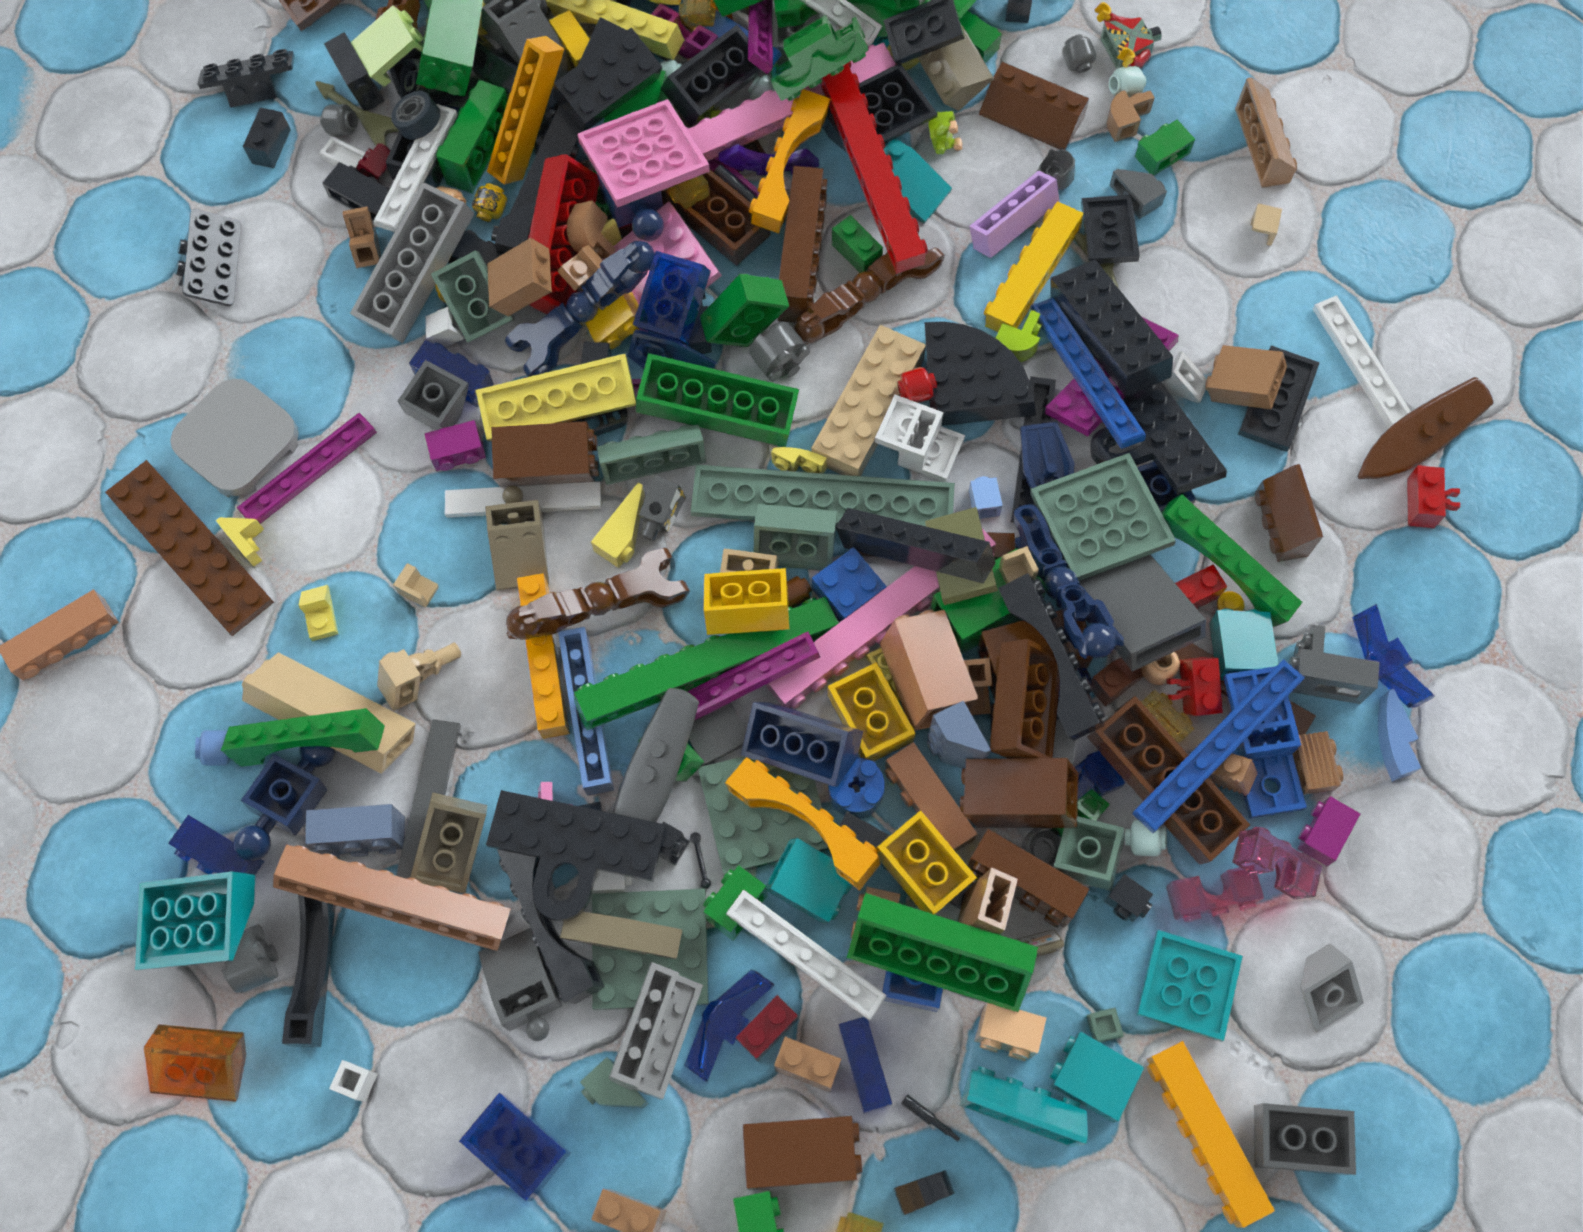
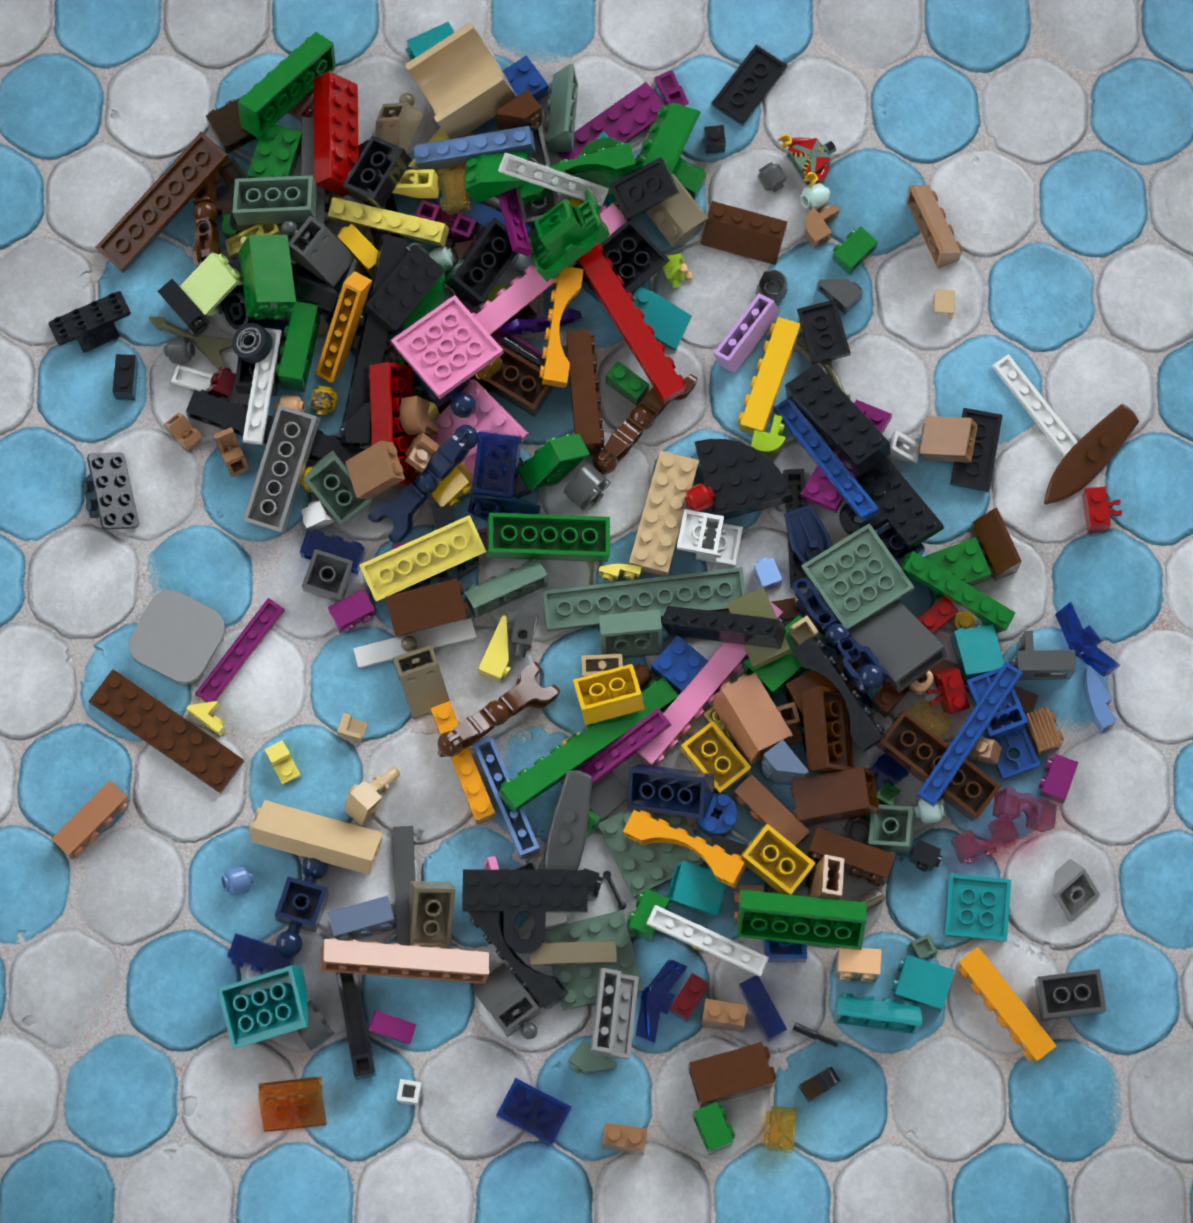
camera: 15 degrees left, 5 degrees up
green arch [221,708,385,767] -> none
none -> medium nougat brick [163,412,203,452]
none -> magenta slope [368,1010,417,1044]
none -> green brick [924,537,991,600]

